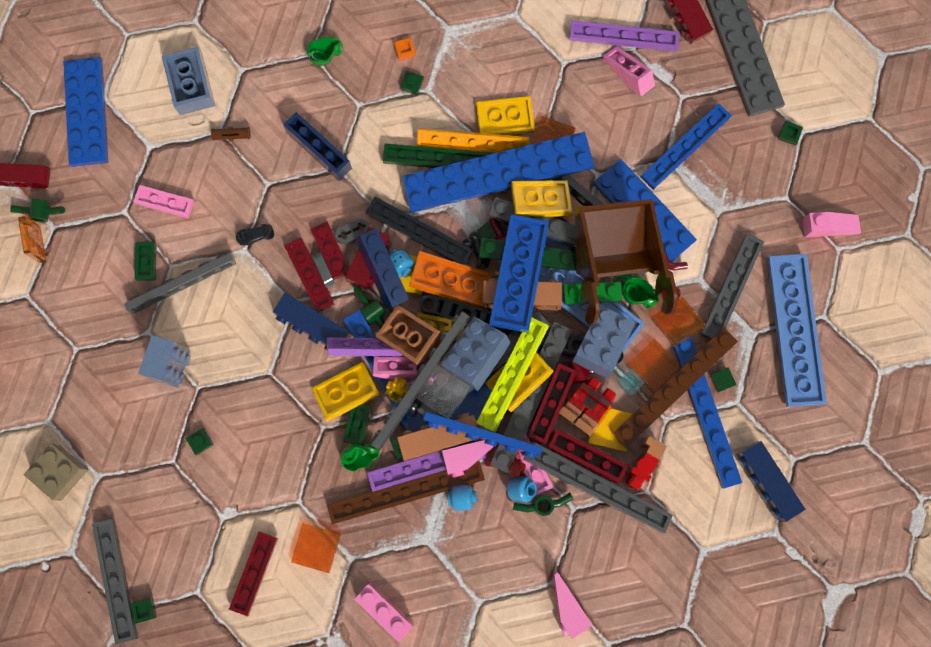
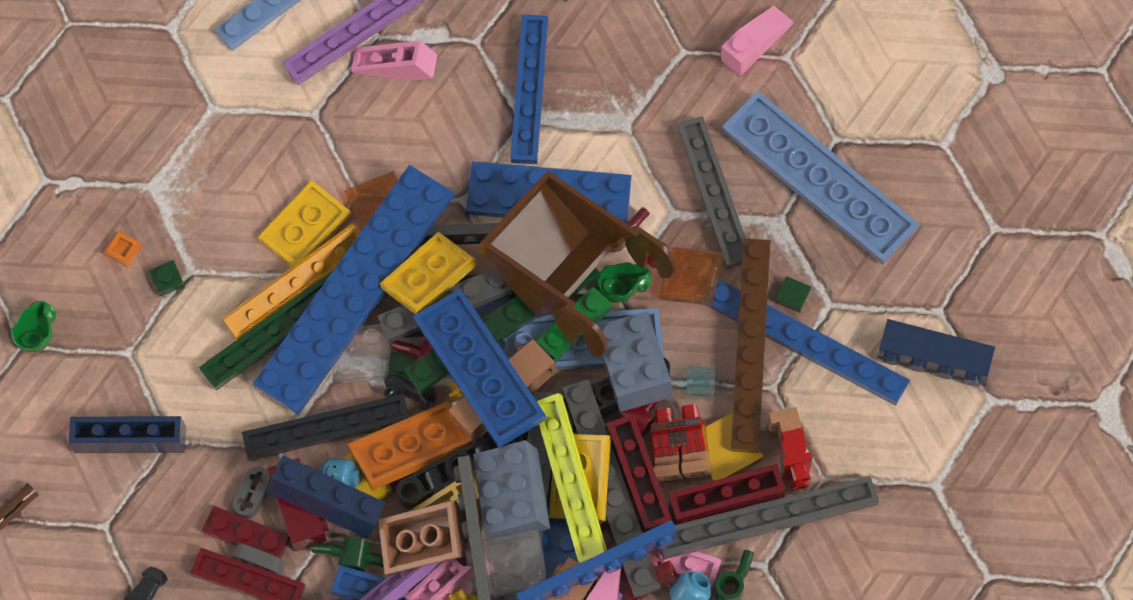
camera: 35 degrees left, 10 degrees down
clear orange tile [626,339,681,393] -> none

